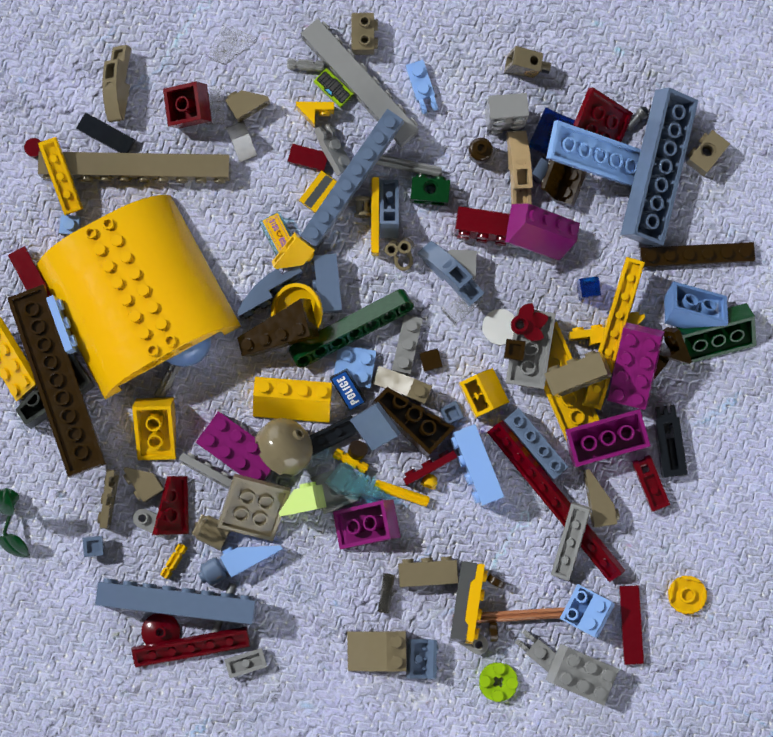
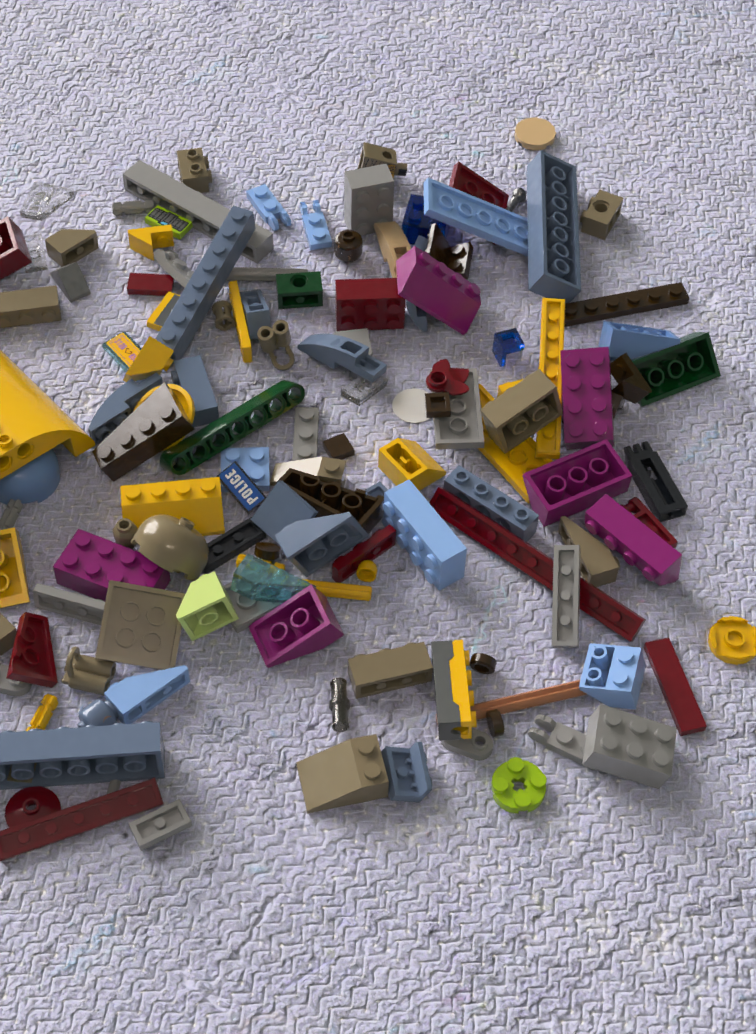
camera: 10 degrees left, 30 degrees down
none -> dark tan plant [113,518,138,550]
none -> sand blue slope [275,512,369,577]
none -> light blue hinge [300,200,332,250]
none -> tan tile [514,117,556,151]
none -> magenta slope [585,494,682,586]

